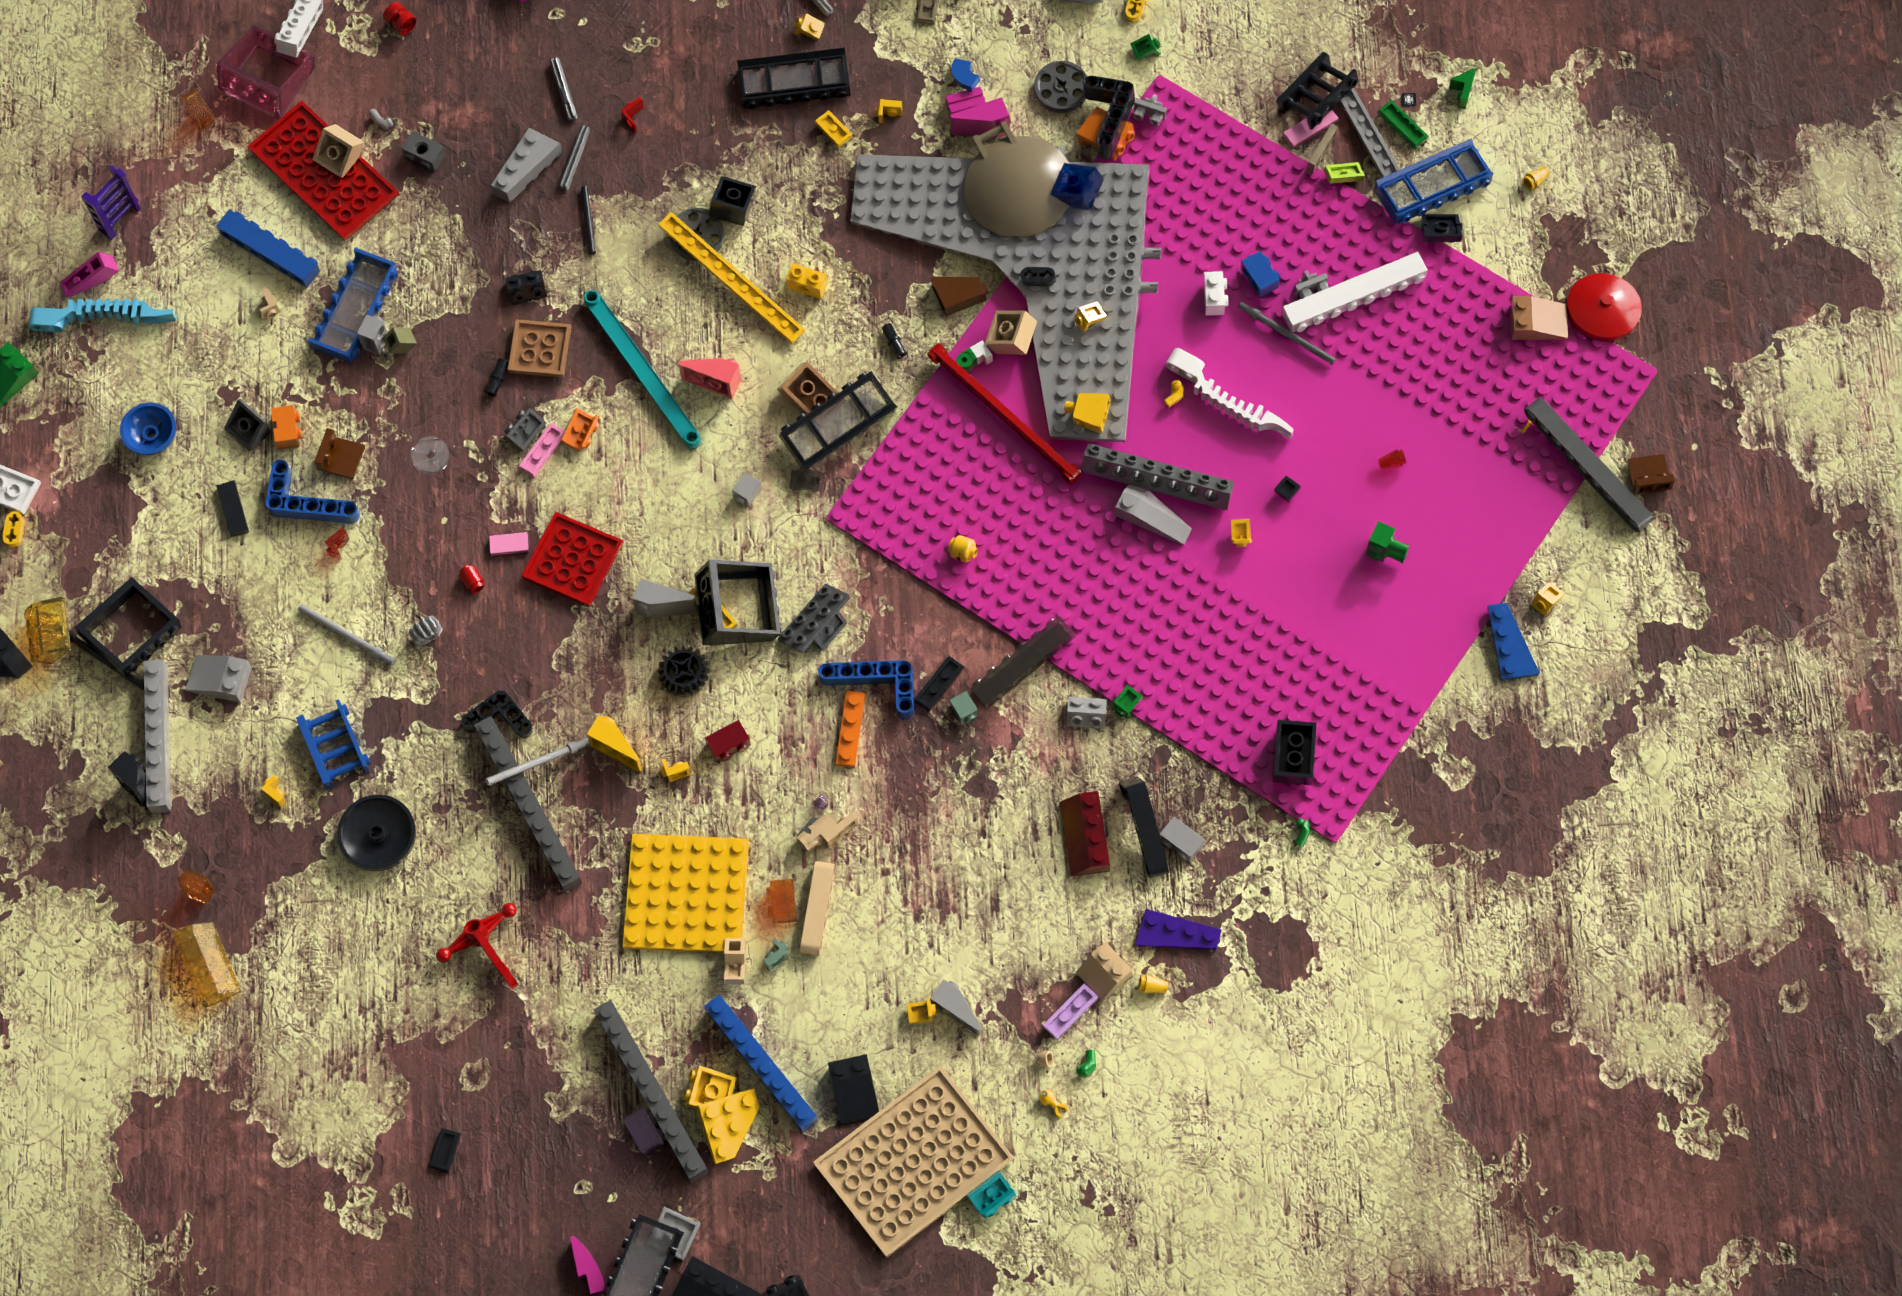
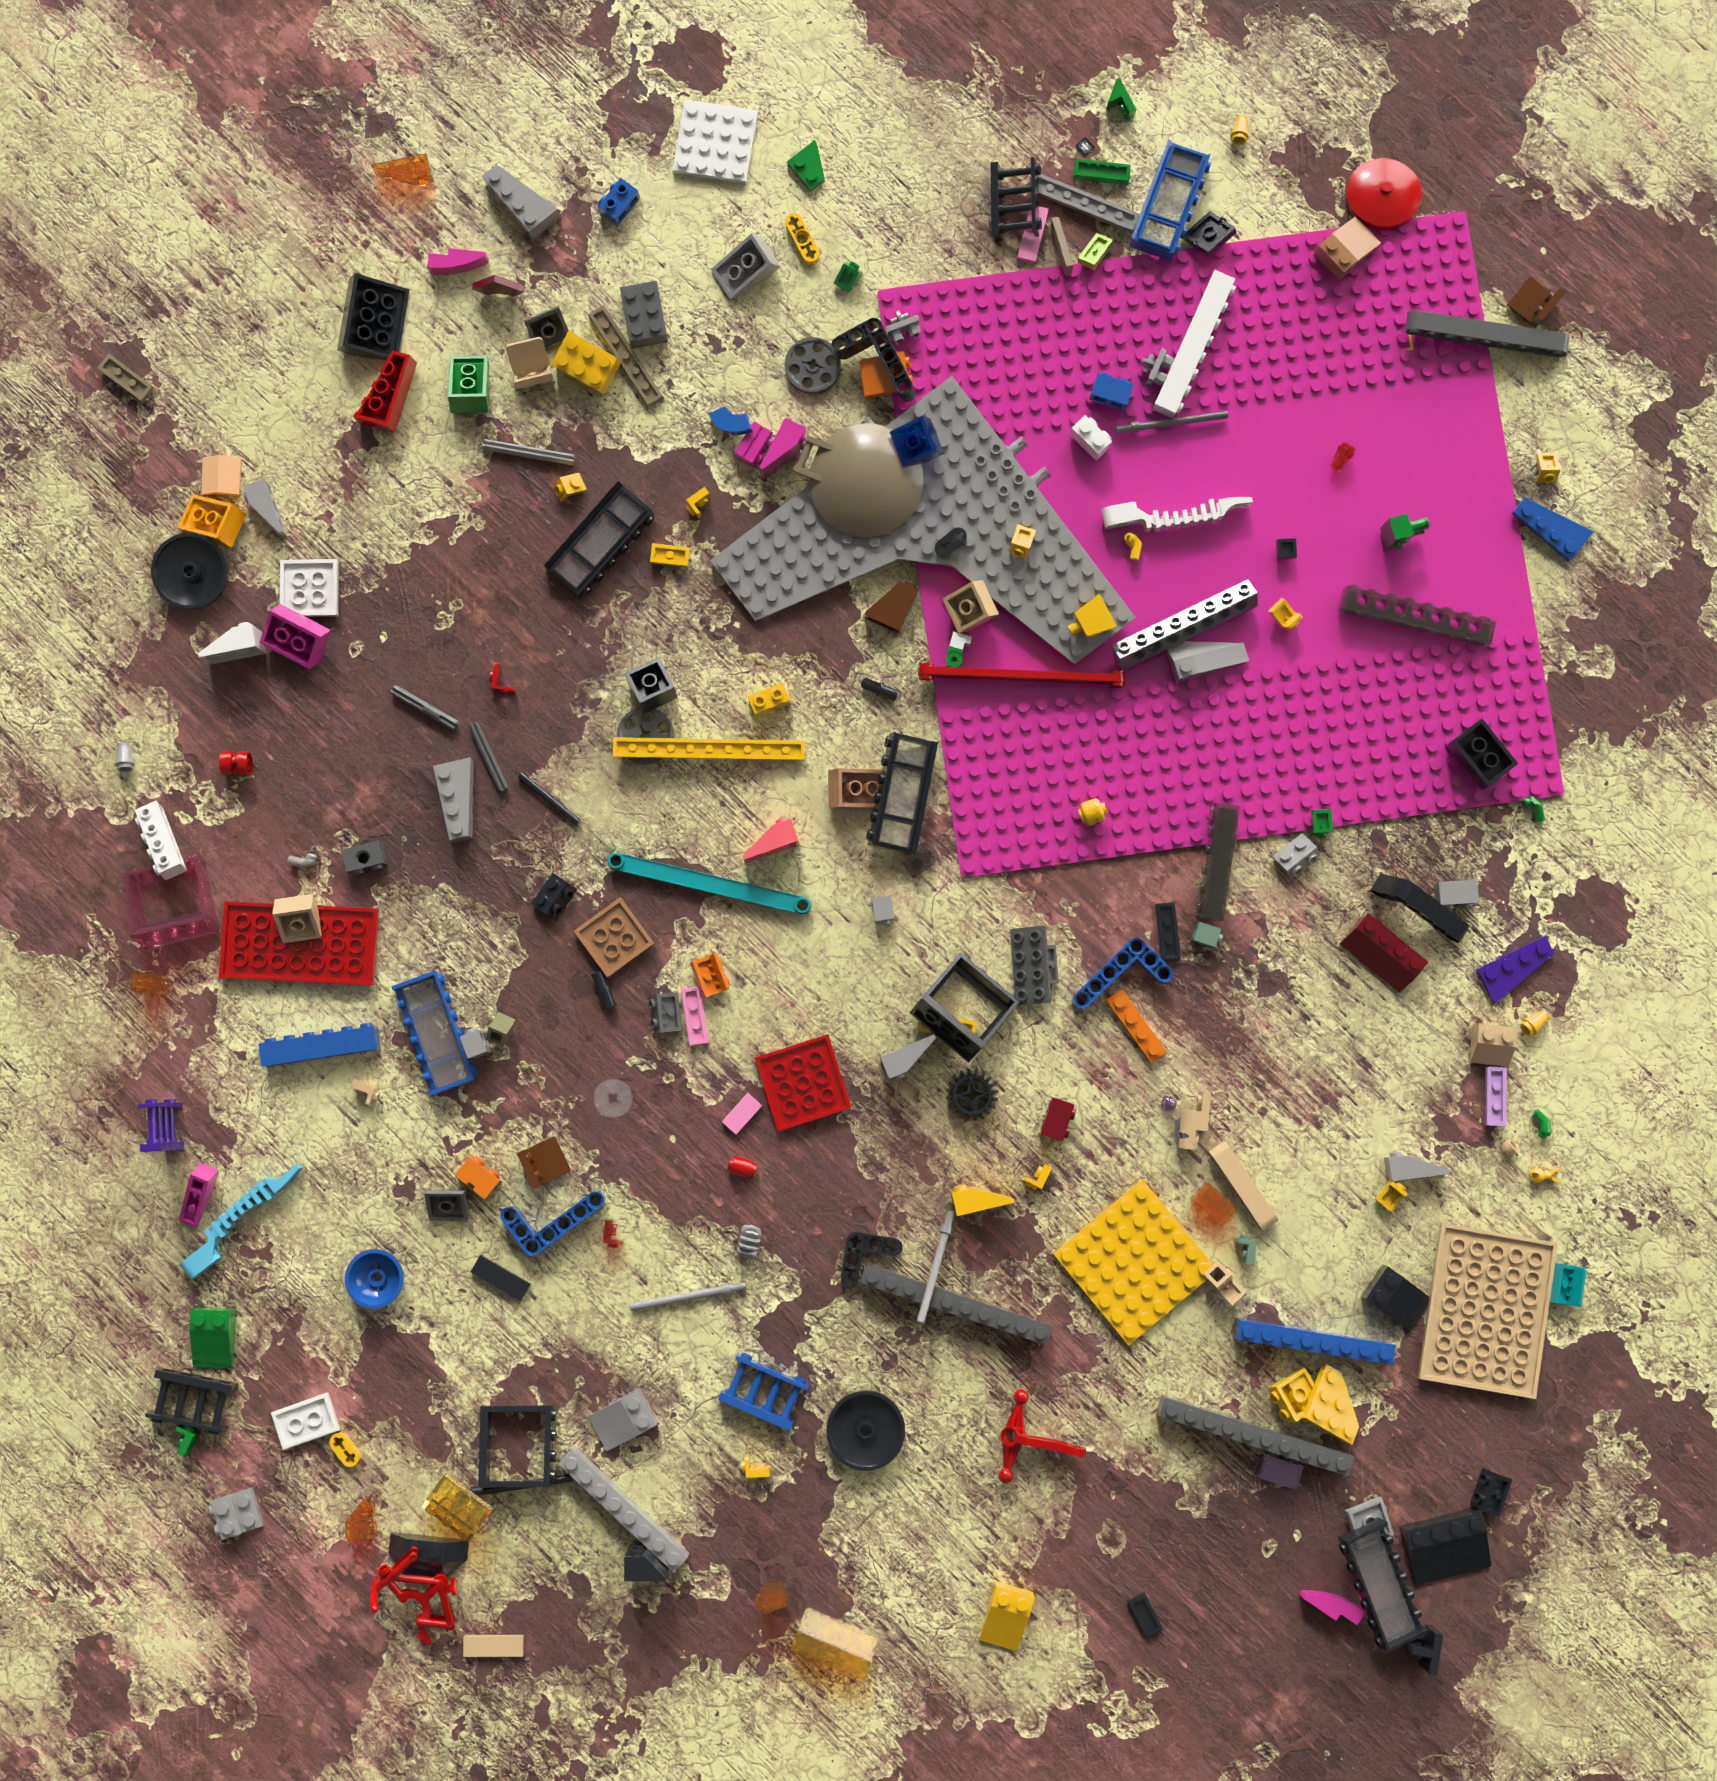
camera: 45 degrees left, 15 degrees up
none -> yellow slope [979,1581,1035,1651]
none -> clear smoke brick [1338,585,1496,647]

